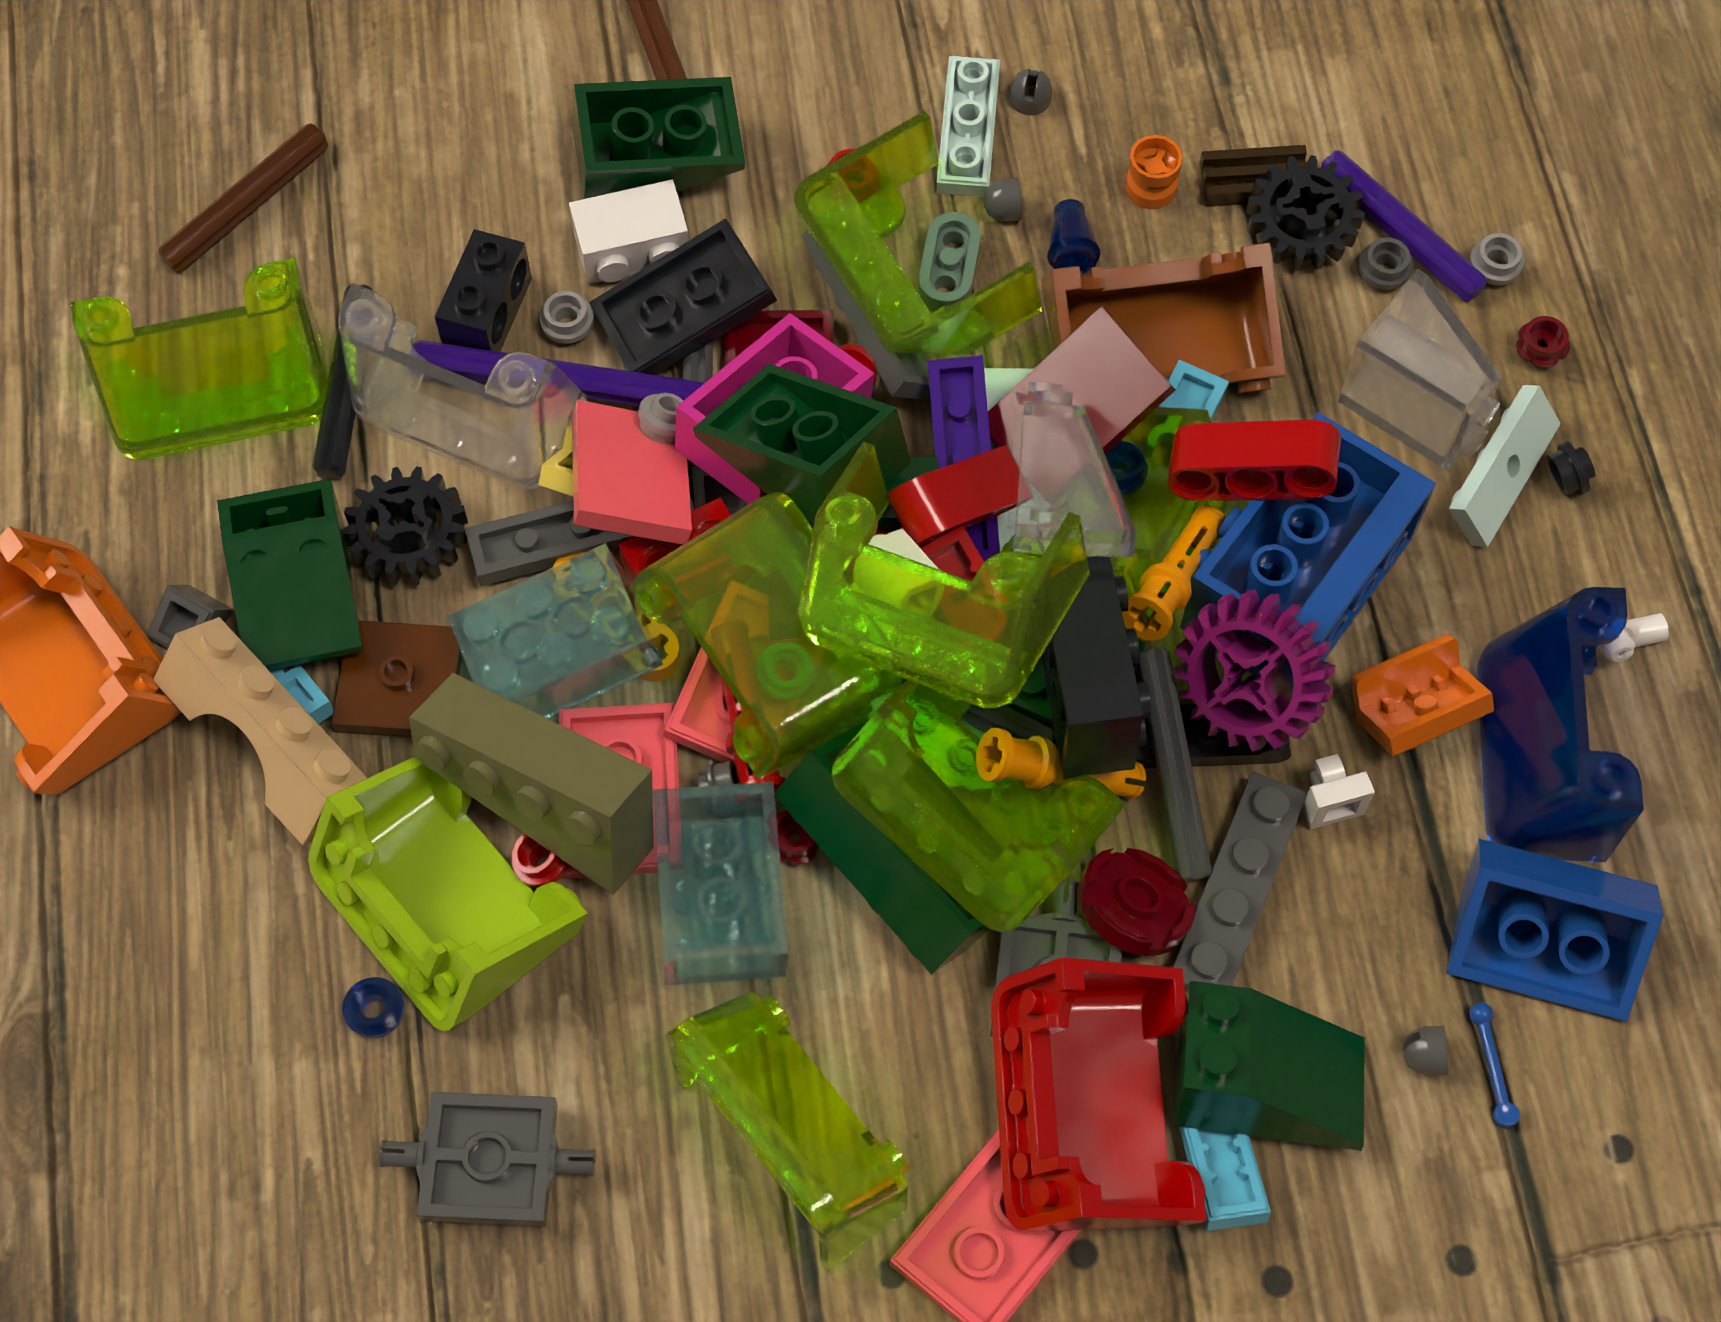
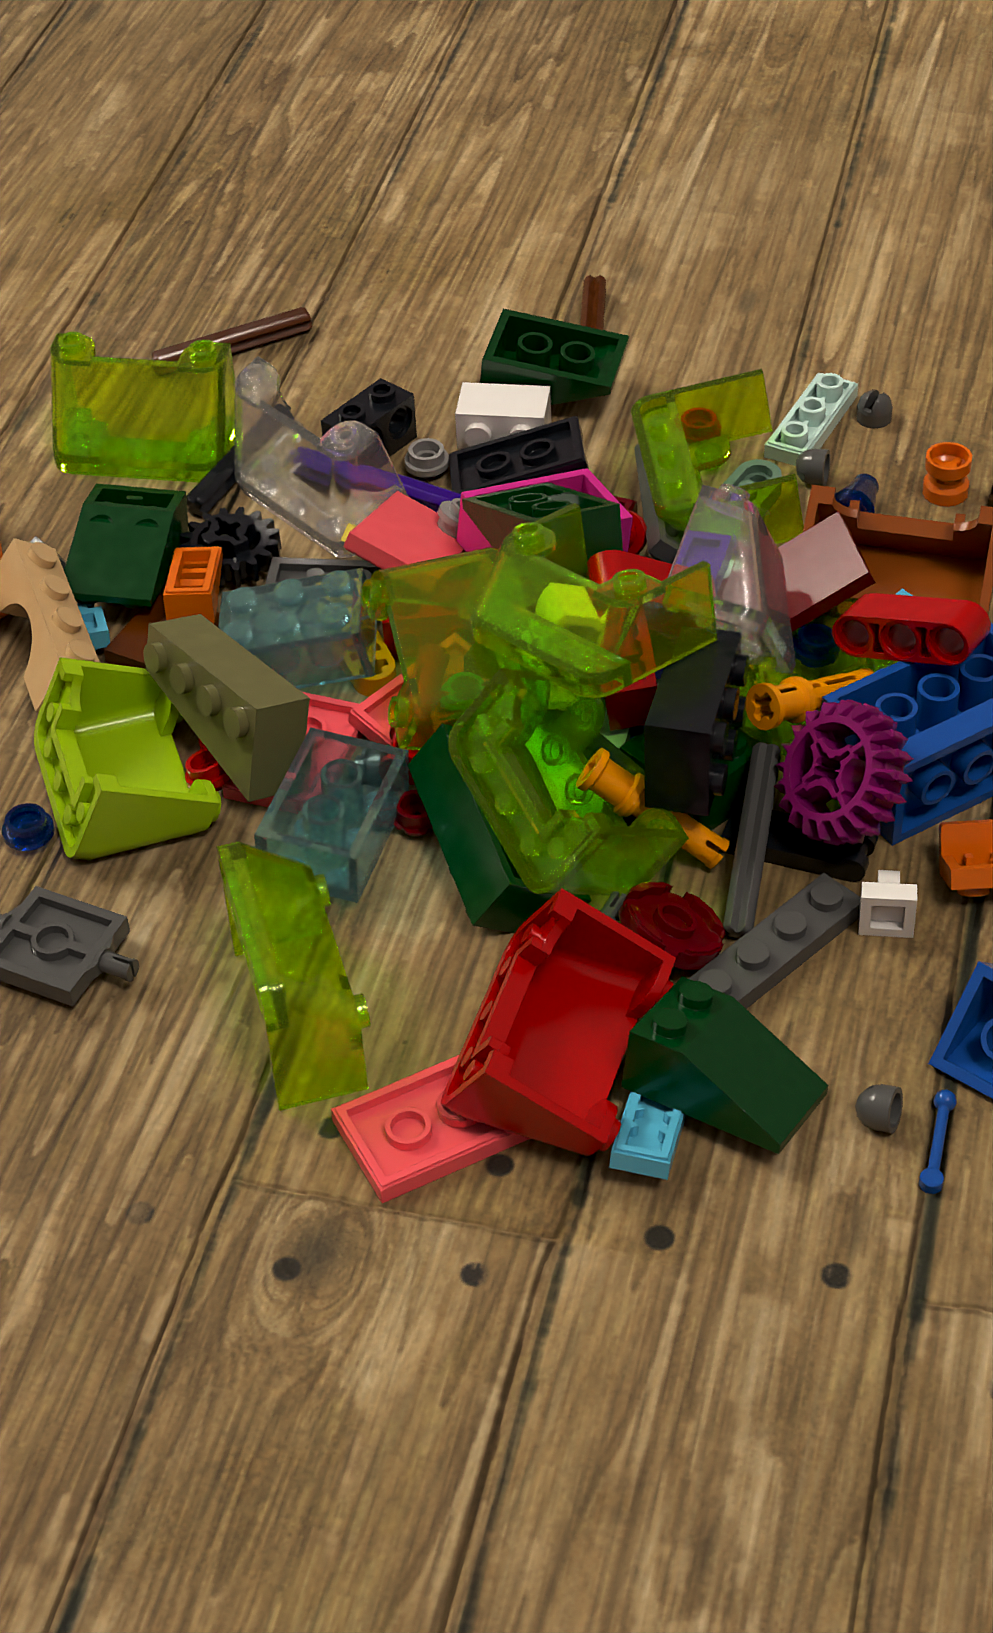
camera: 25 degrees right, 20 degrees down
none -> orange slope [163,546,223,624]

